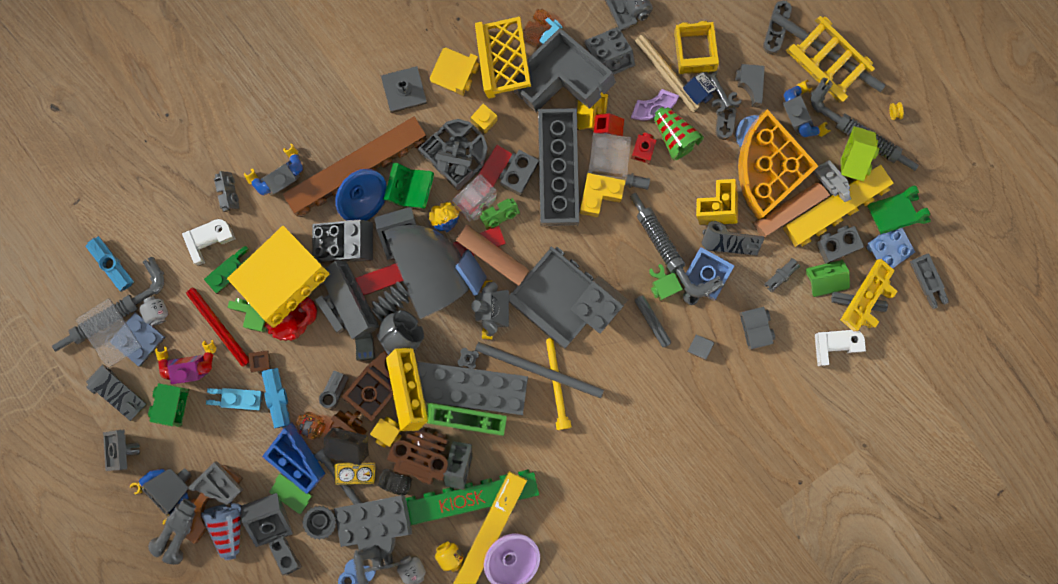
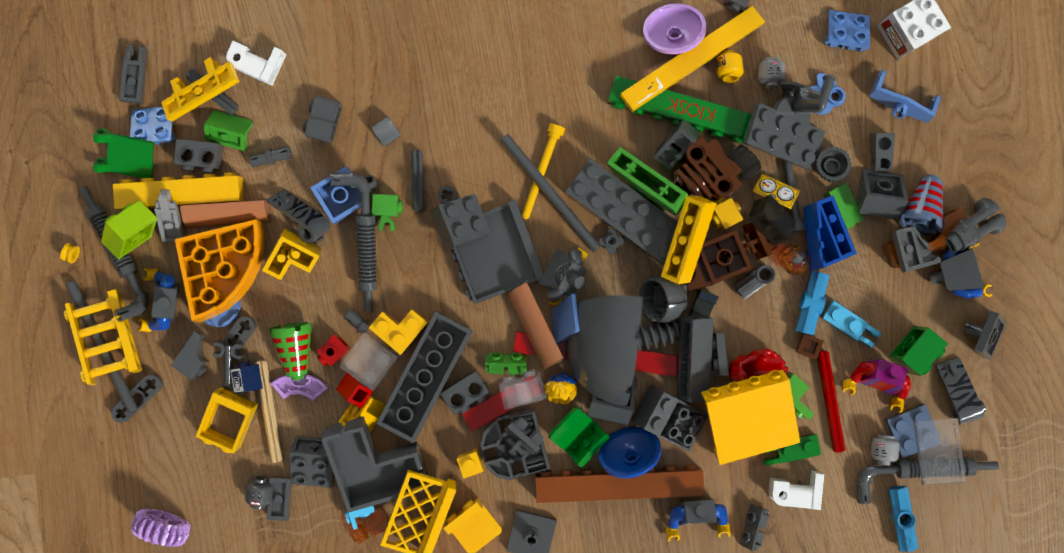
camera: 145 degrees left, 5 degrees up
none -> dark grey bush [438,186,457,203]

